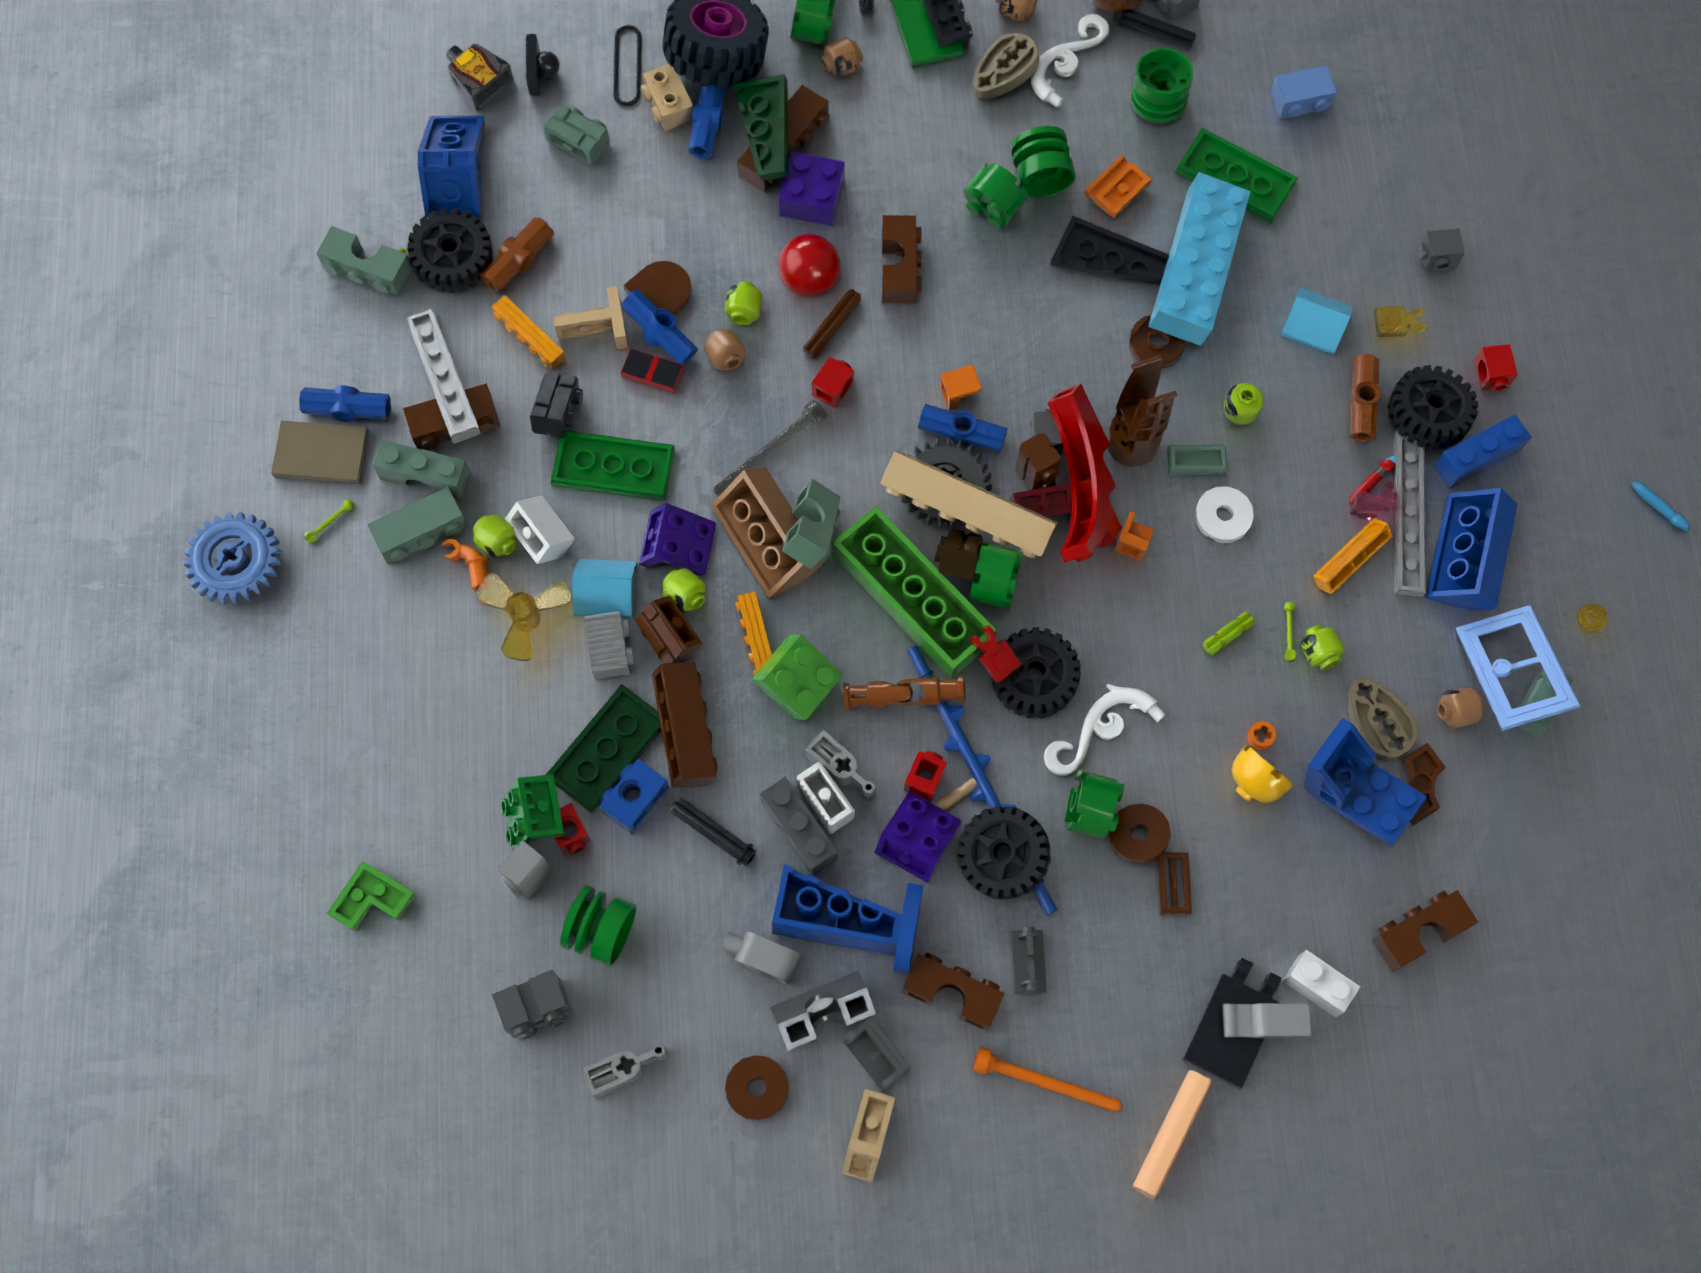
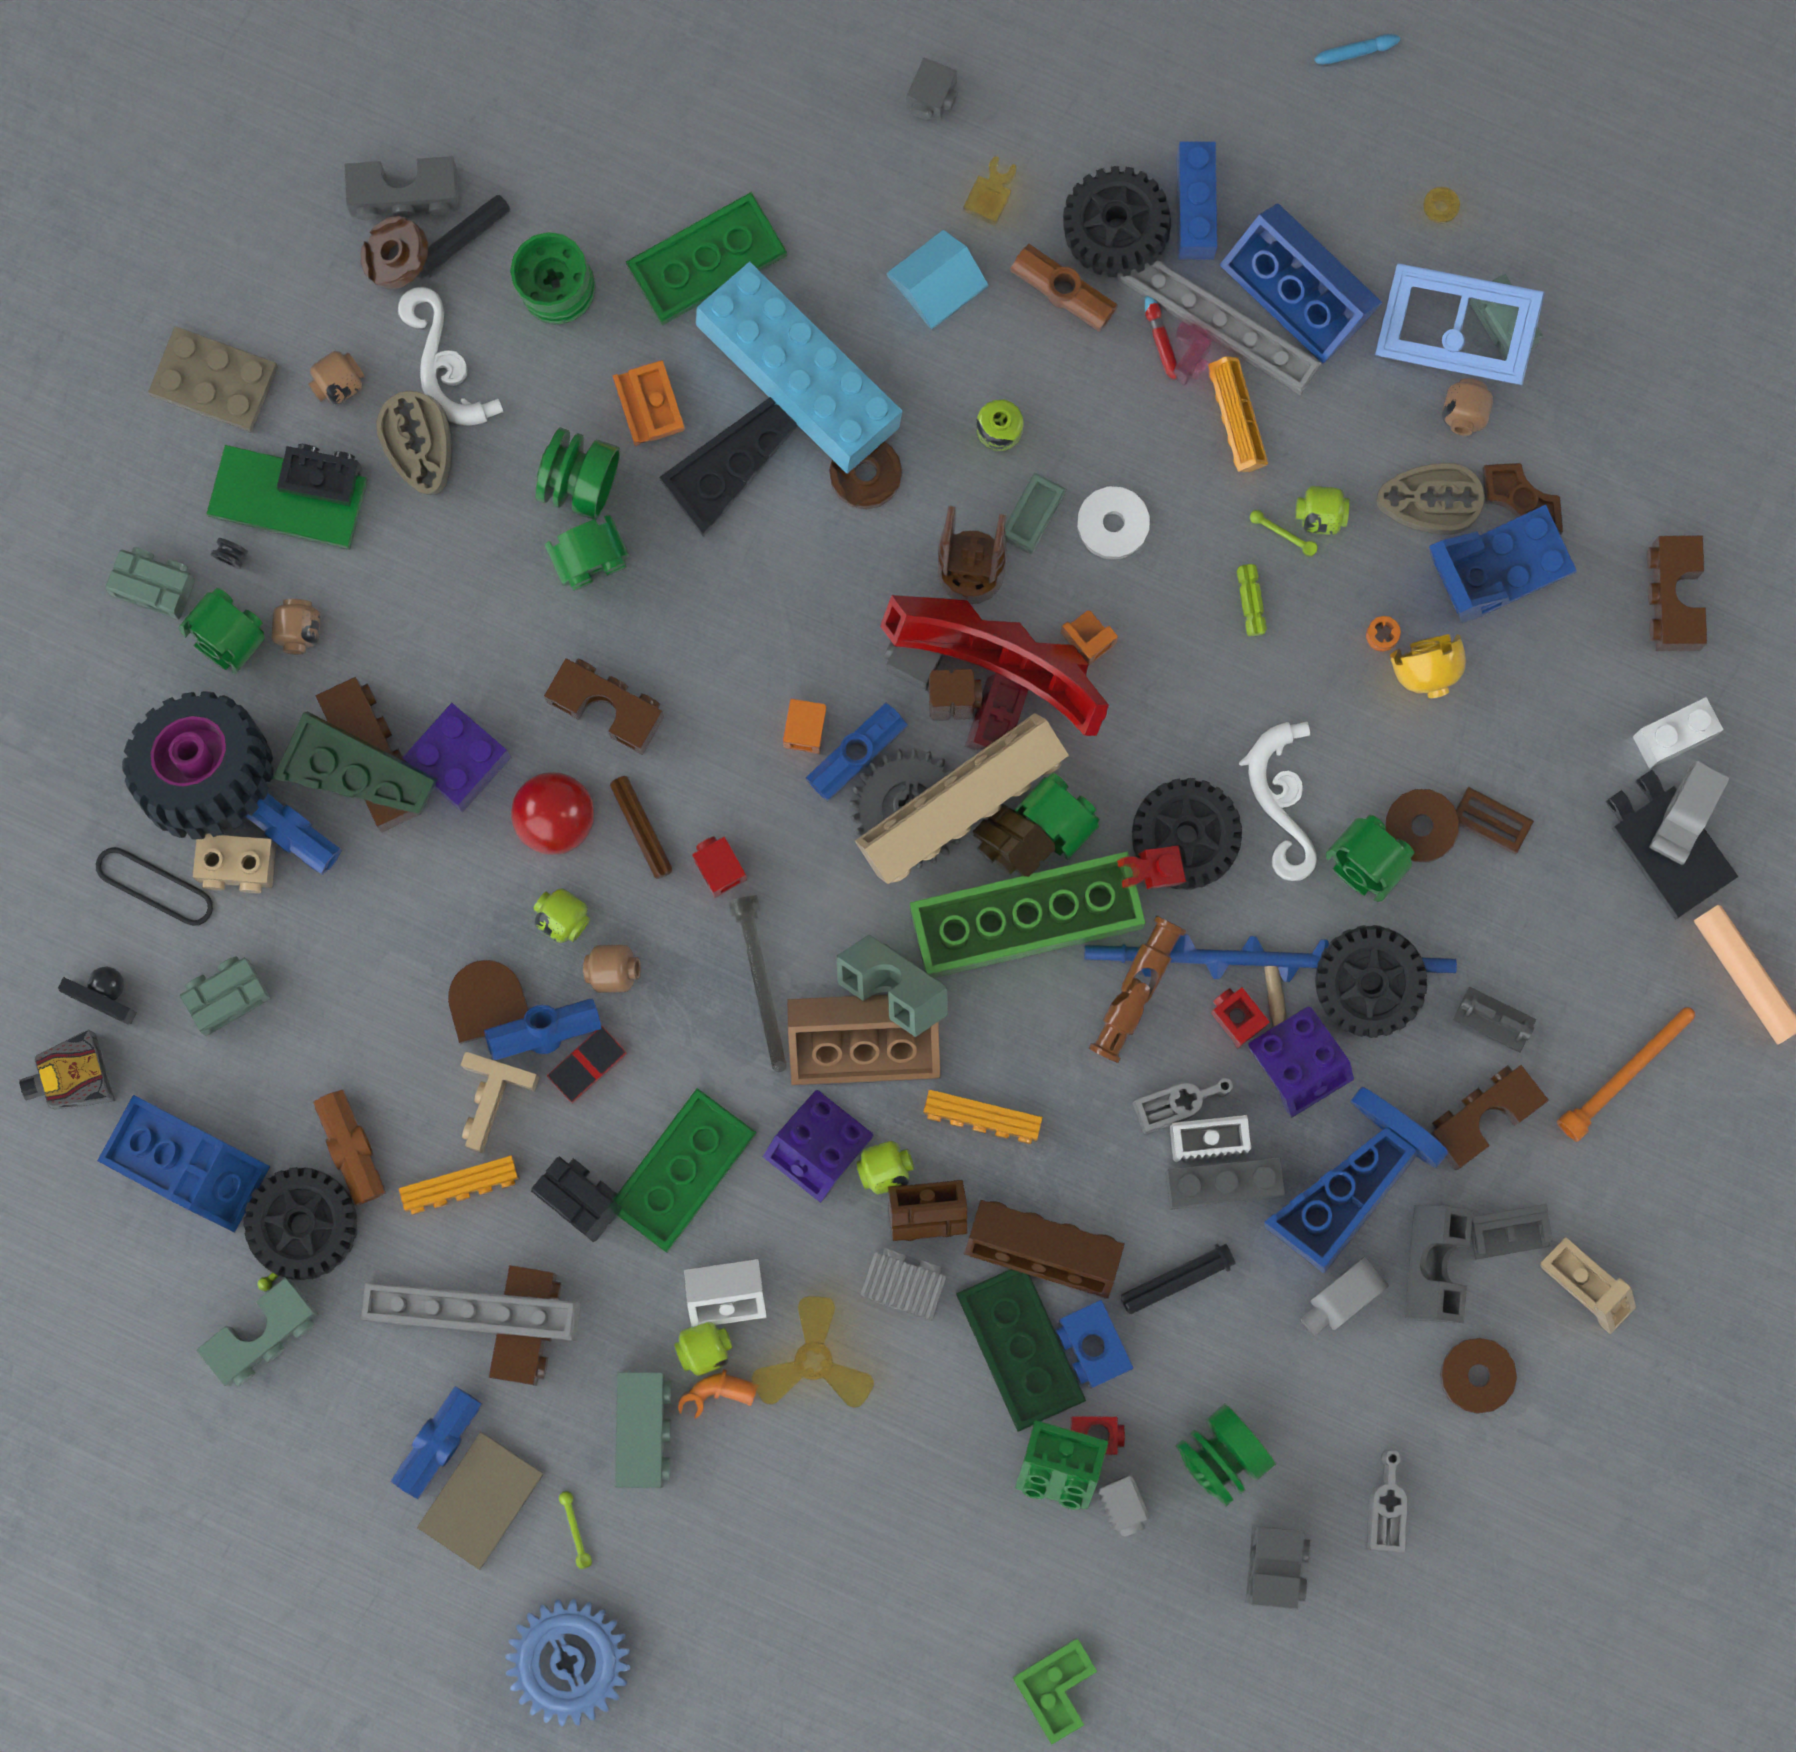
camera: 60 degrees left, 10 degrees up
sand green arch [373,440,471,500] -> none
medium azure slope [572,559,637,619] -> none
bright green brick [751,634,843,720] -> none
medium blue brick [1270,66,1337,119] -> none
red brick [1474,344,1518,391] -> none

